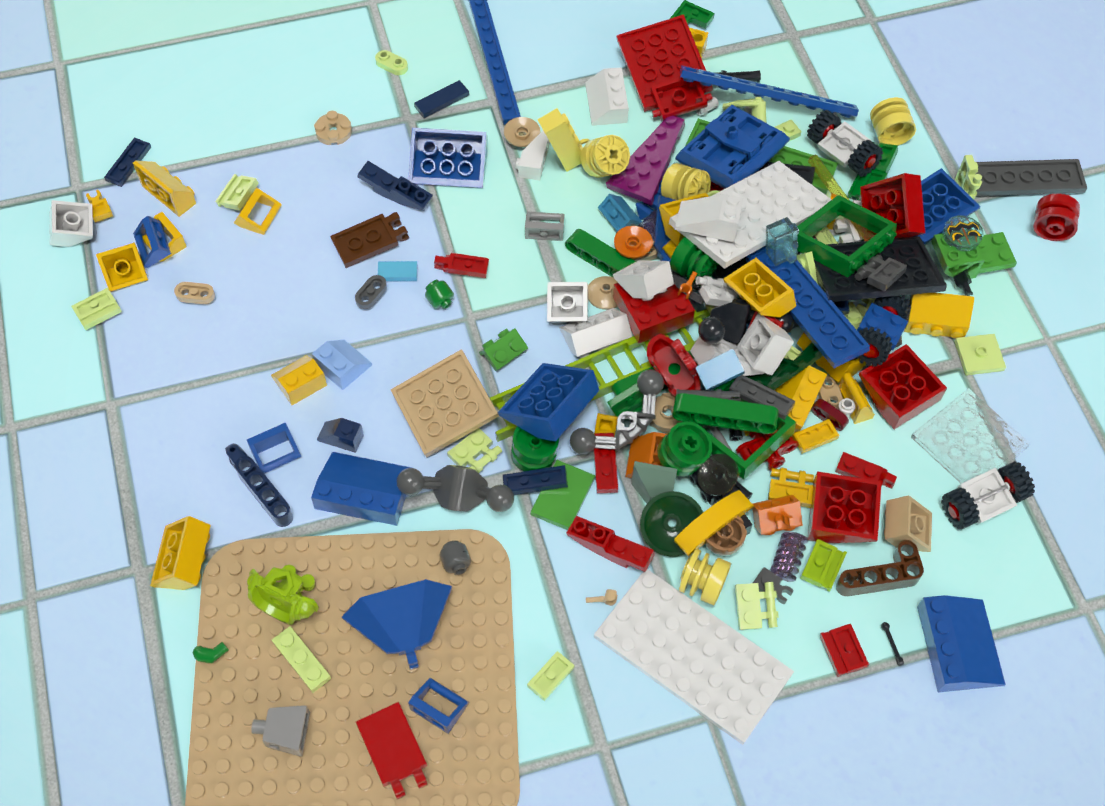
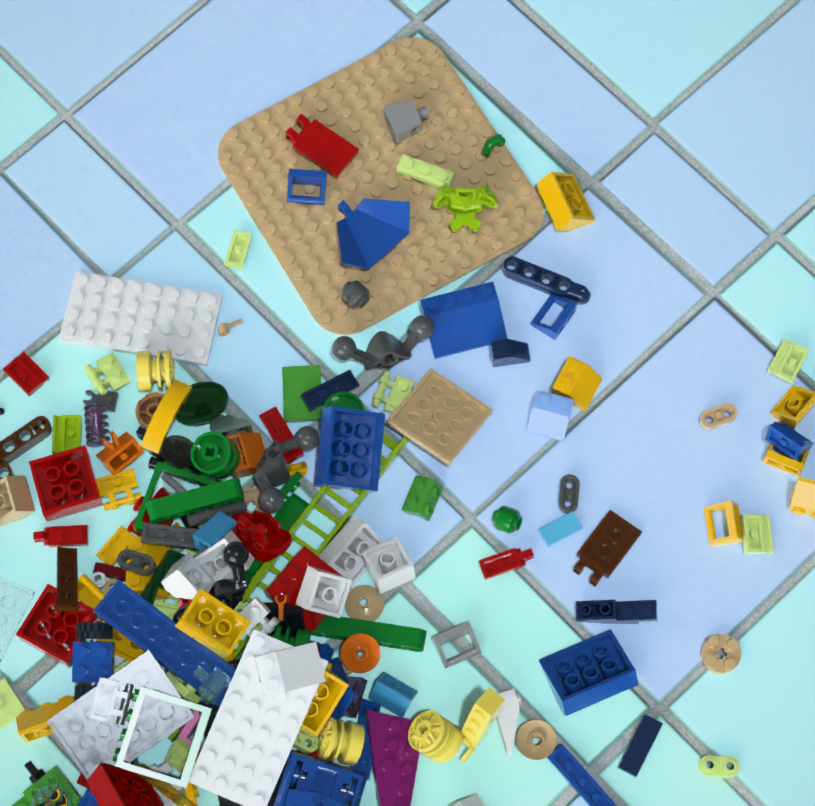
camera: 155 degrees right, 10 degrees up
red slope [566,516,655,572] -> none
none -> reddish brown tile [56,547,77,612]
none -> dark grey plate [117,549,156,576]

